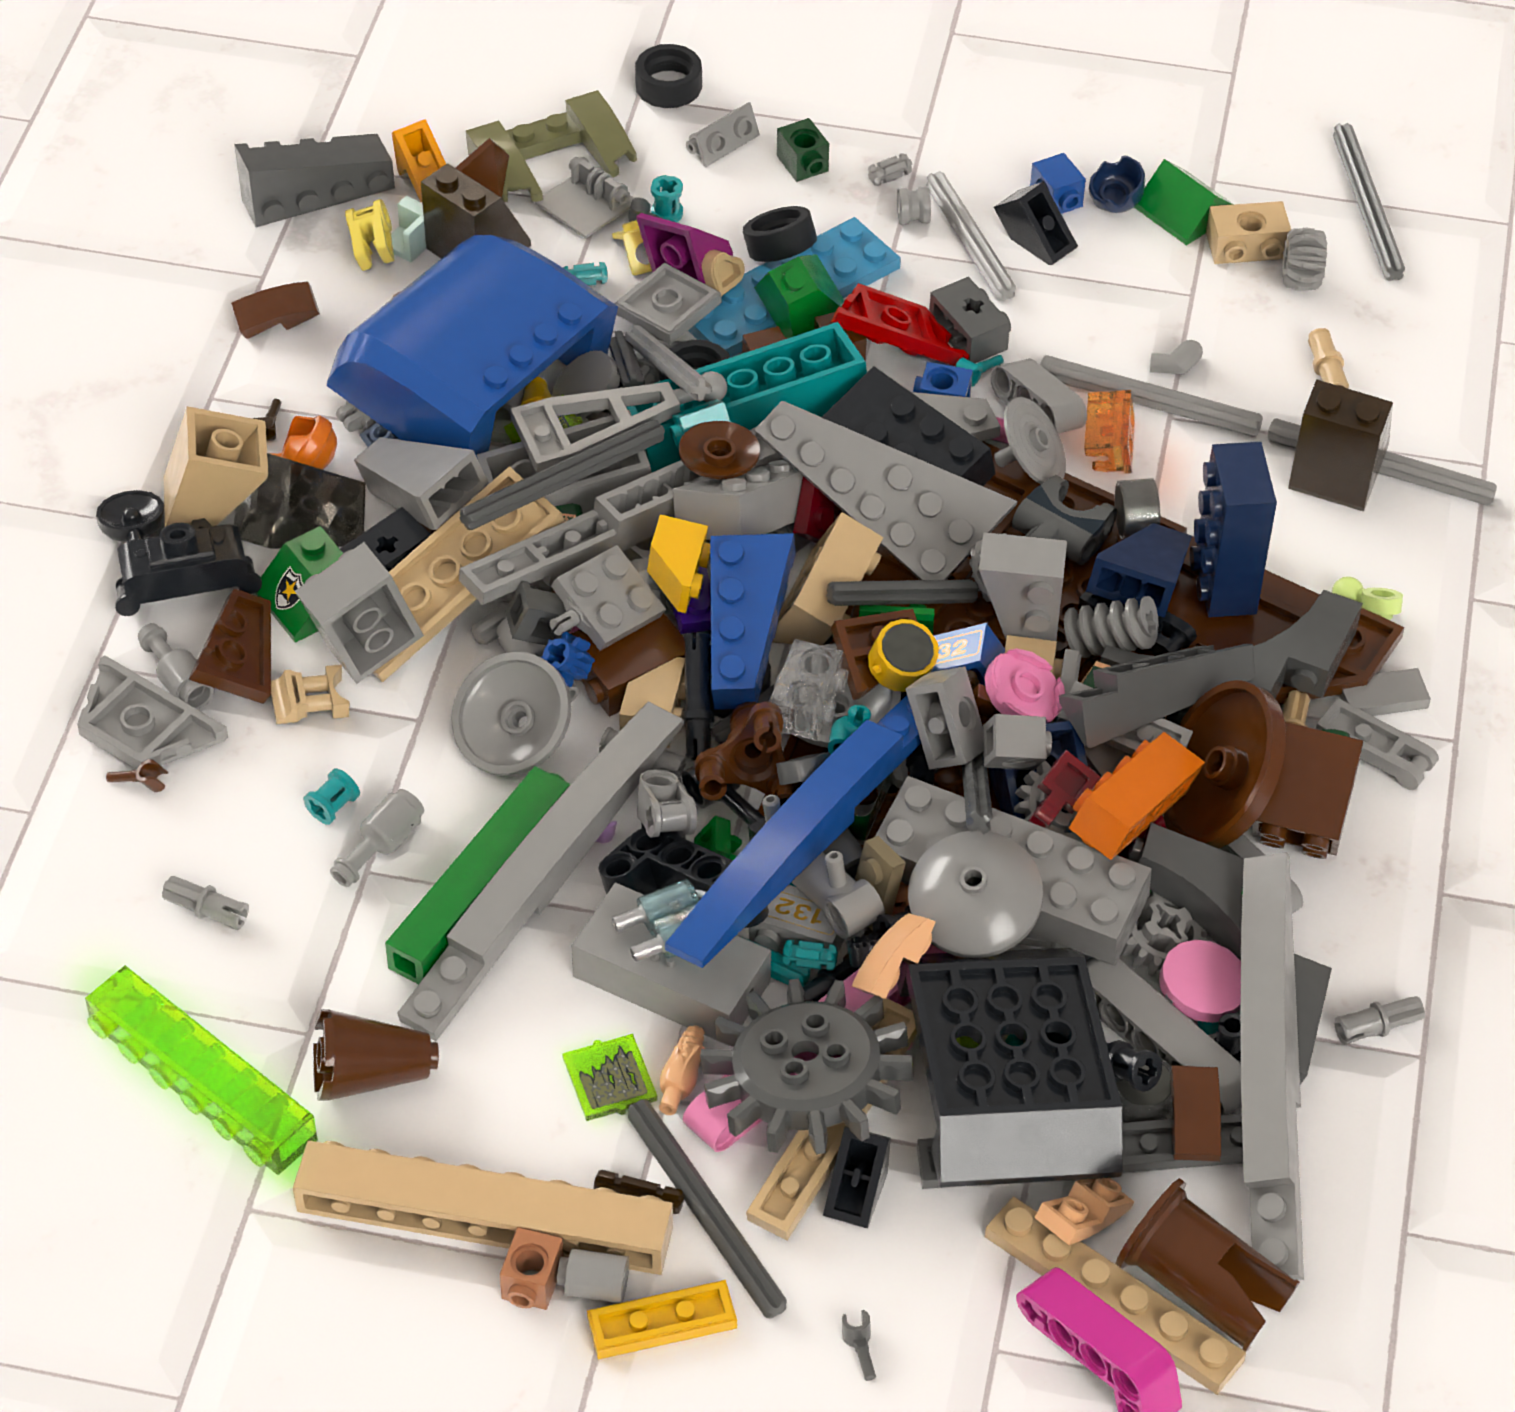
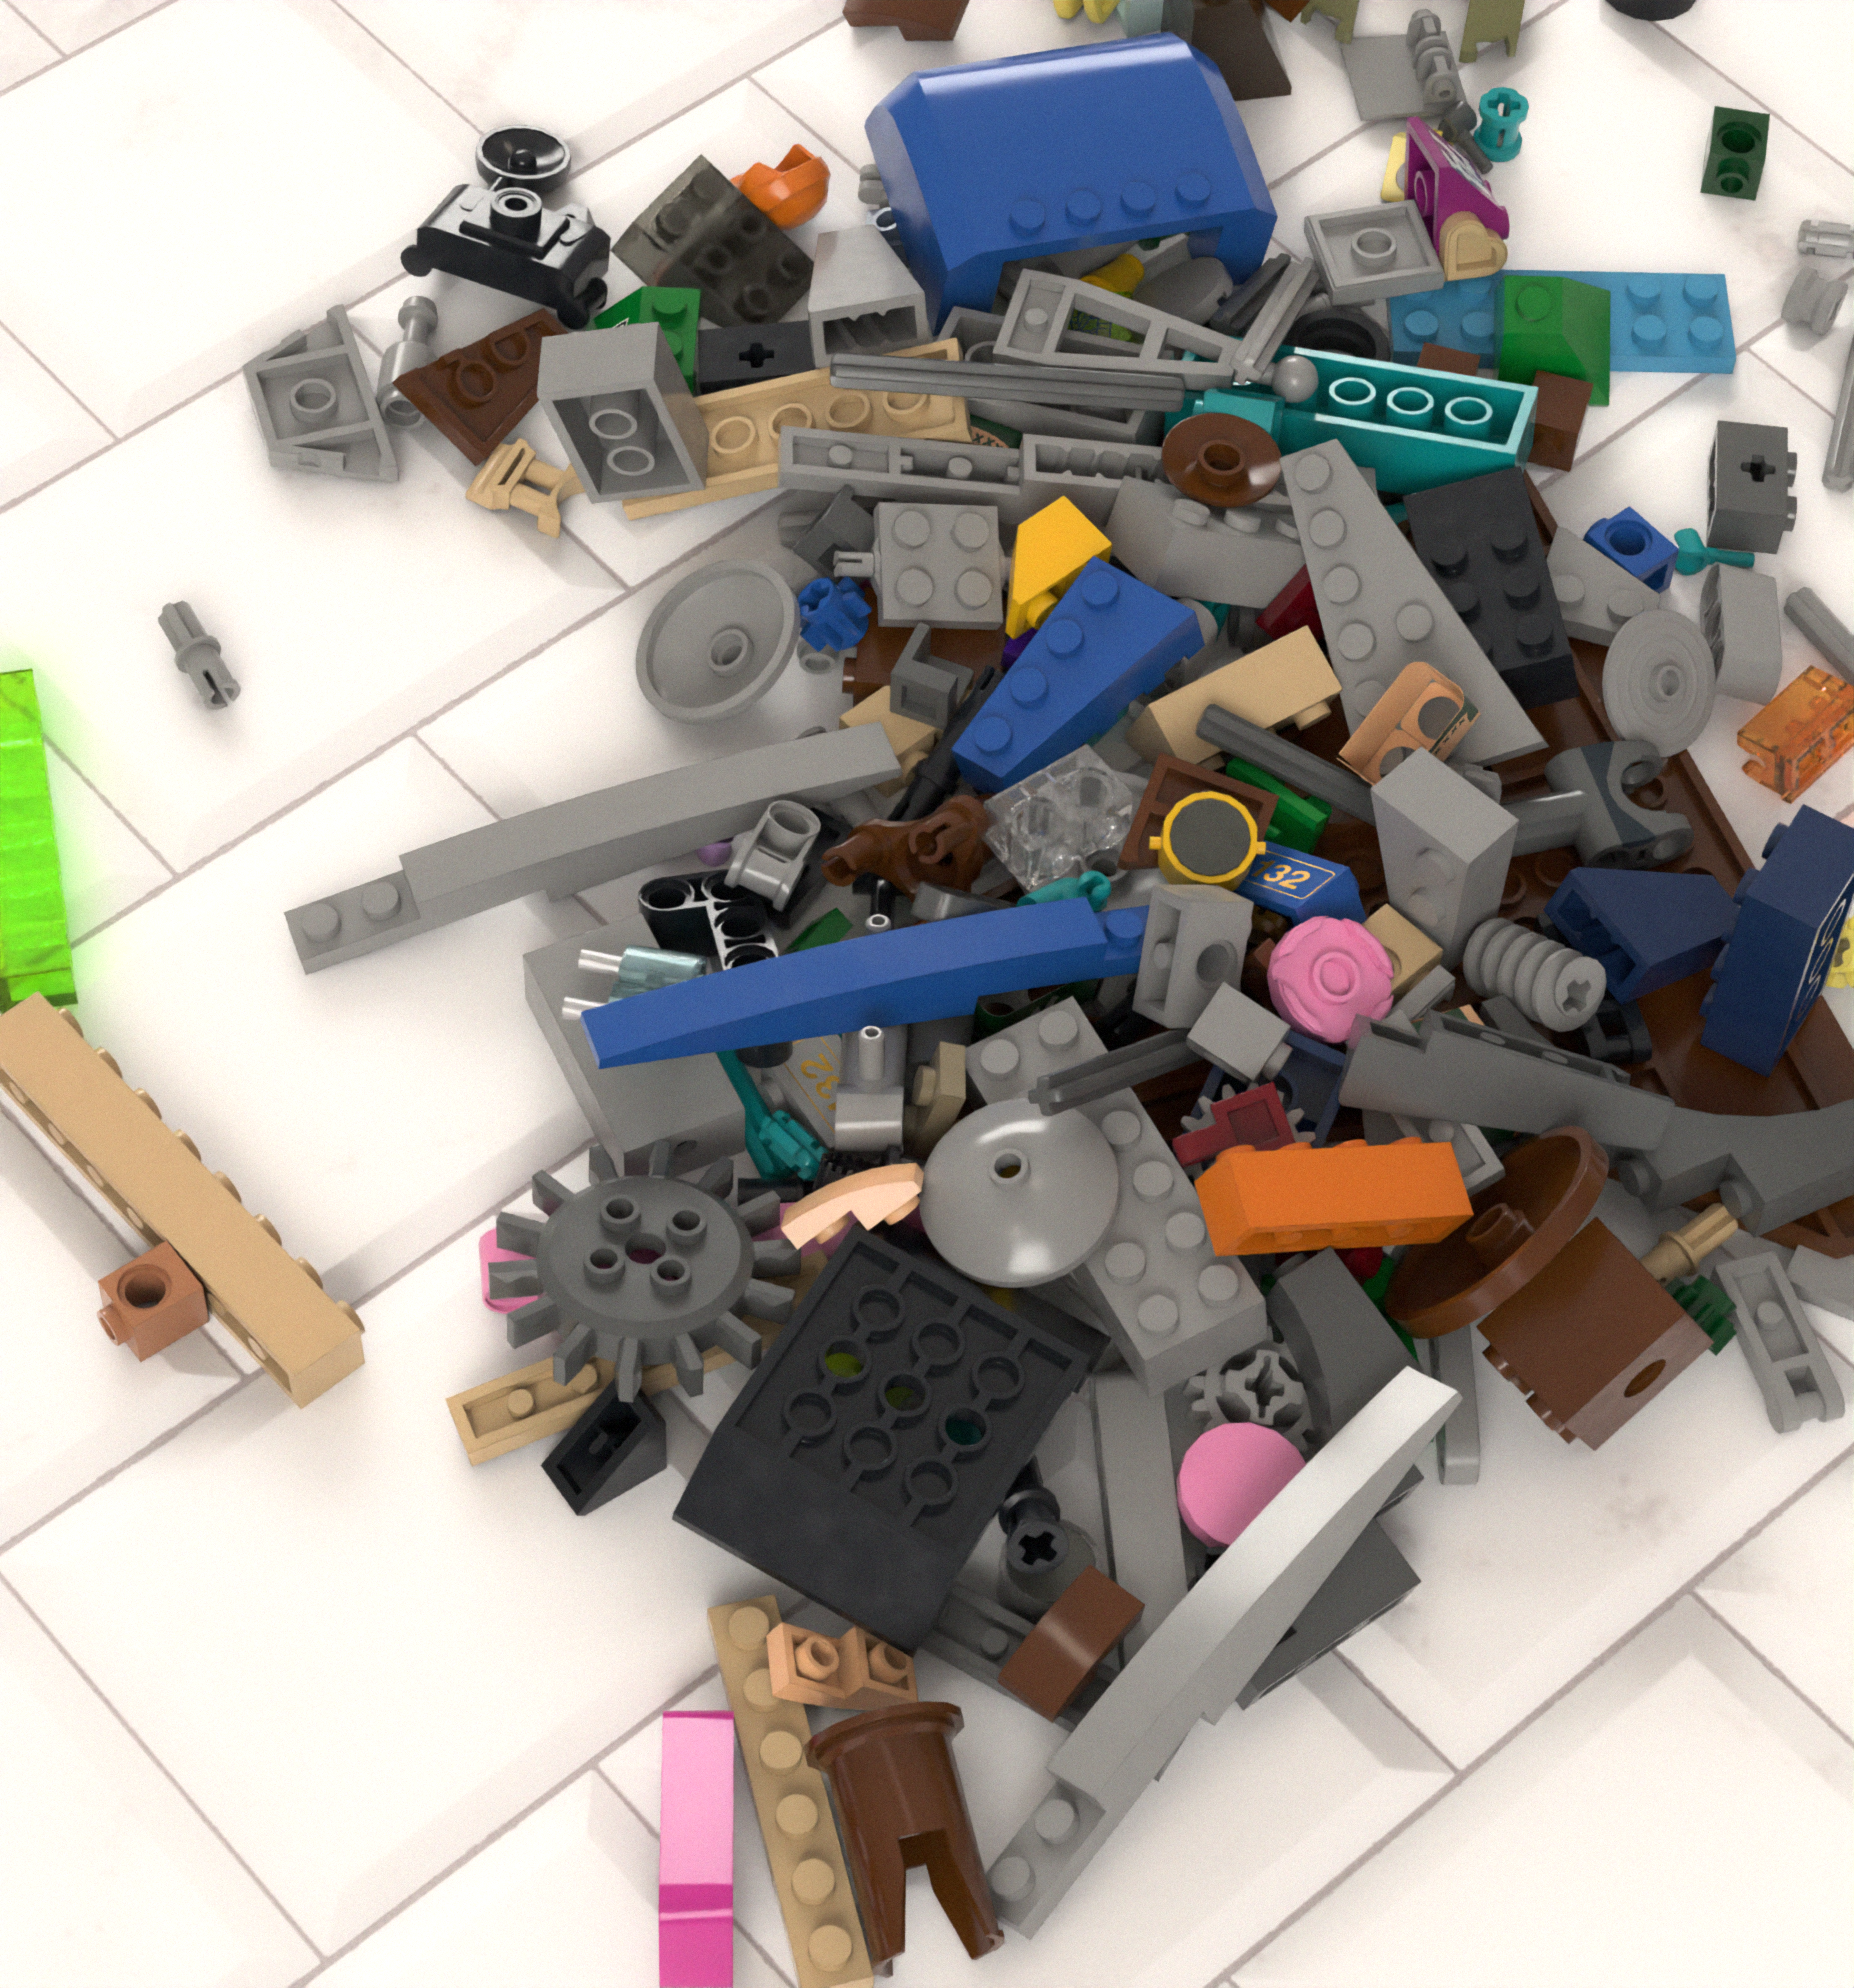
camera: 35 degrees right, 5 degrees up
reddish brown hand [106,759,168,792] -> none
tan slope [163,406,268,527] -> none
dark brown hand [252,399,282,440] -> none
teal bush [303,768,360,825] -> none
reddish brown cone [313,1009,439,1101] -> none
light grey piece [330,789,425,887] -> none
green brick [385,766,570,985] -> none
light grey brick [557,1248,629,1303] -> none
teal piece [562,262,608,286] -> none
piece [562,1034,658,1121] -> none
yellow tile [587,1280,737,1360] -> none
dark brown axle [593,1170,685,1214] -> none
dark grey axle [628,1099,787,1319] -> none
light nougat piece [659,1025,705,1115] -> none
light grey hinge [686,102,760,167] -> none
black tyre [743,206,817,262] -> none
red wing [831,283,969,367] -> none
dark grey hand [842,1310,876,1381] -> none
clear piece [1114,478,1161,540] -> none
light grey axle [1334,996,1425,1045] -> none
none -> dark grey panel [890,622,974,731]
none -> light nougat piece [1337,662,1481,786]

